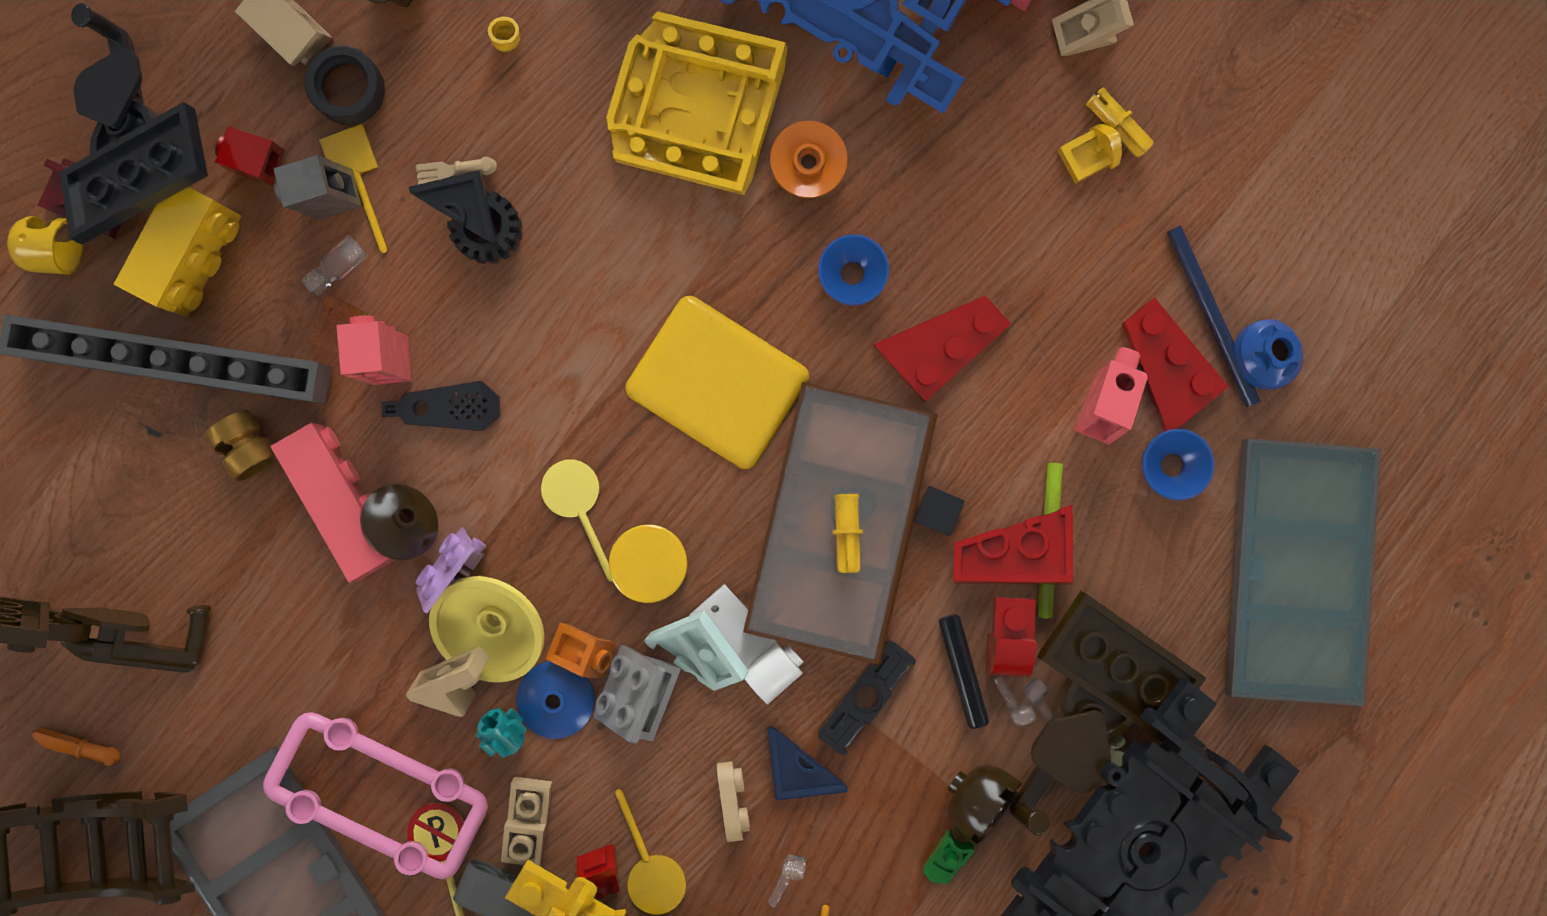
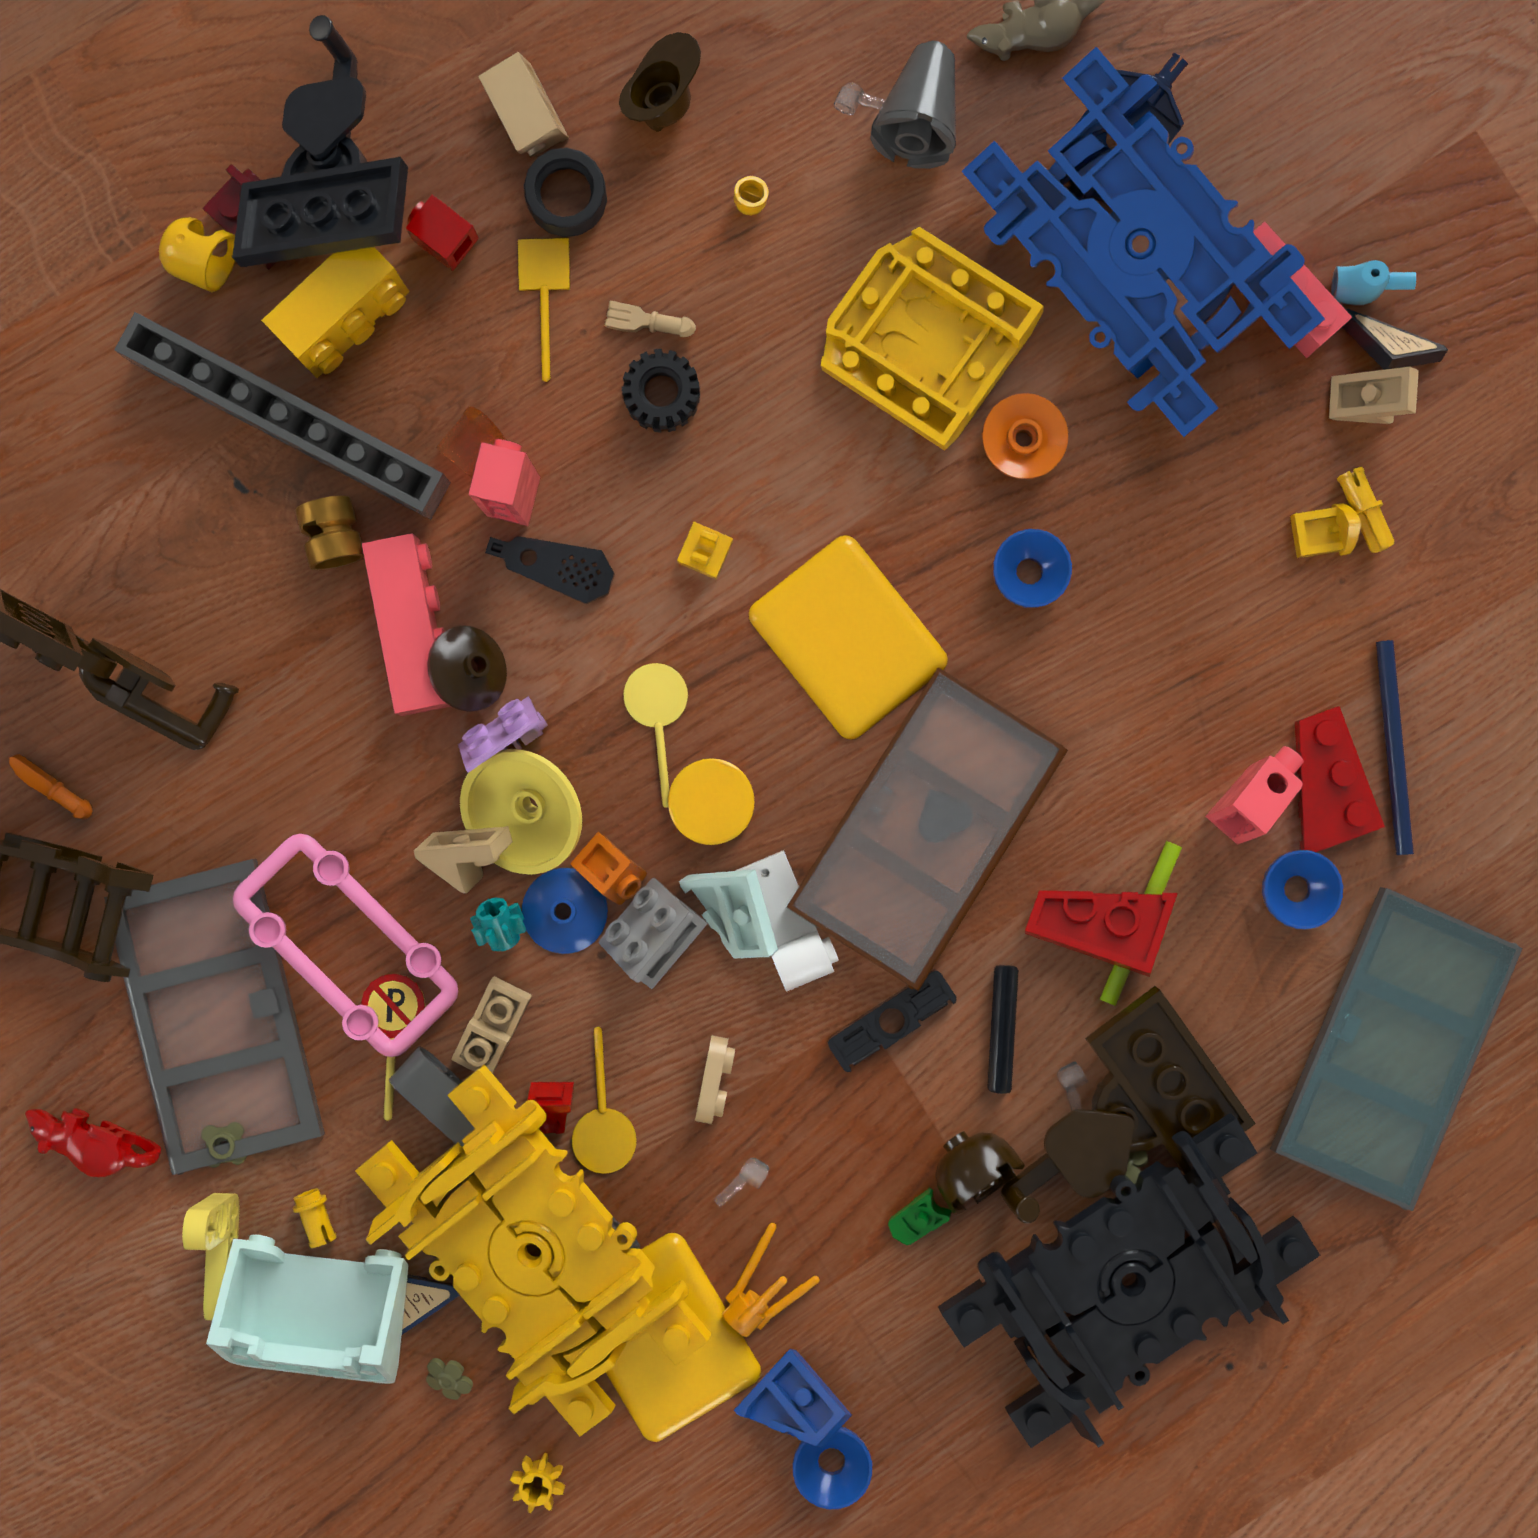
camera: 20 degrees right, 0 degrees up
flat silver brick [273,155,362,219] -> none
clear bar [301,234,369,296] -> none
black tile [409,170,498,245] -> none
dark blue tile [767,726,848,801] -> none
yellow axle [832,494,863,573] -> none
red wing [873,295,1011,402] -> none
black tile [913,486,965,536] -> none
red brick [986,597,1037,677] -> none
clear hand [993,676,1036,726] -> none
blue piece [1234,319,1304,390] -> none
none -> yellow tile [677,522,733,580]

